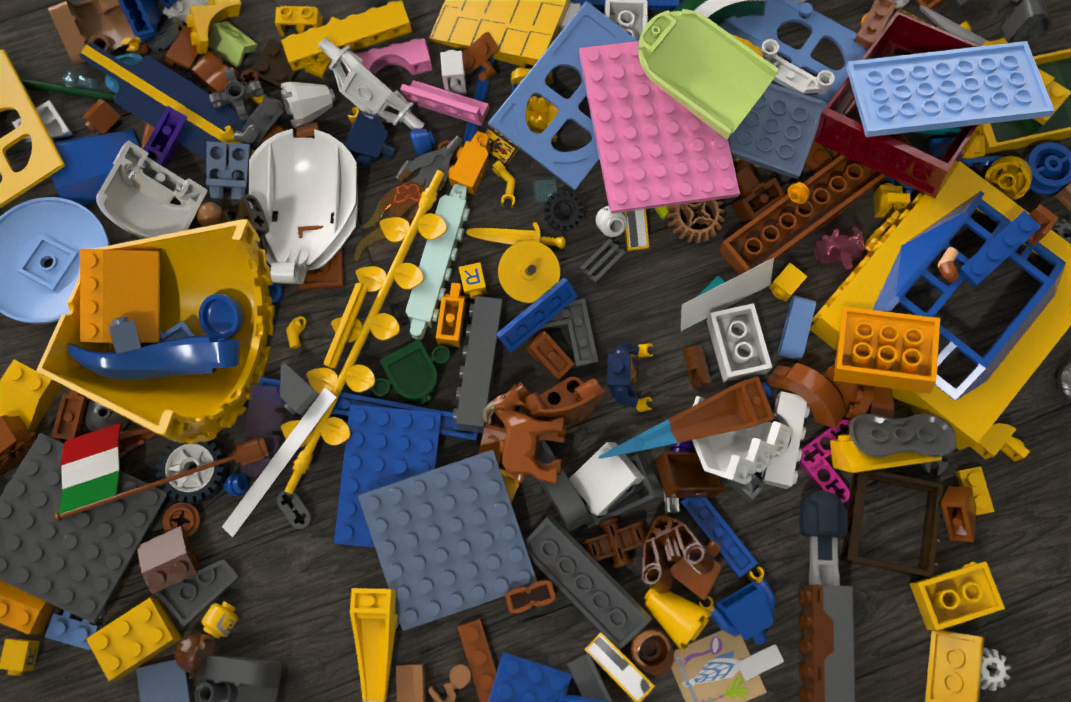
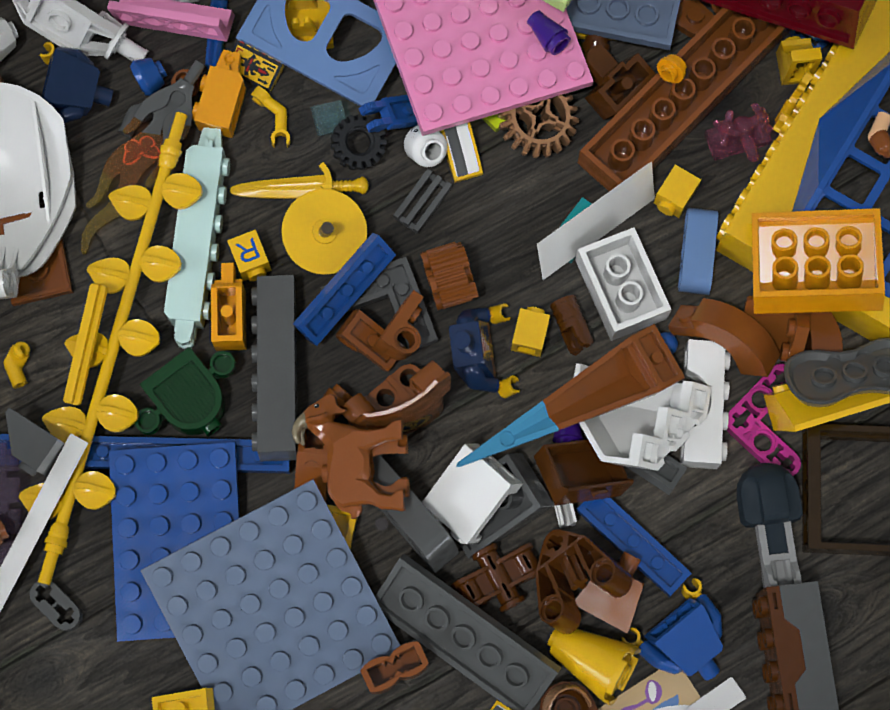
camera: 10 degrees left, 0 degrees up
none -> blue hinge [359,95,418,133]
none -> dark orange plate [374,290,424,360]
none -> dark orange brick [420,242,479,311]
none -> yellow brick [511,307,550,357]
none -> dark purple cone [527,10,571,55]

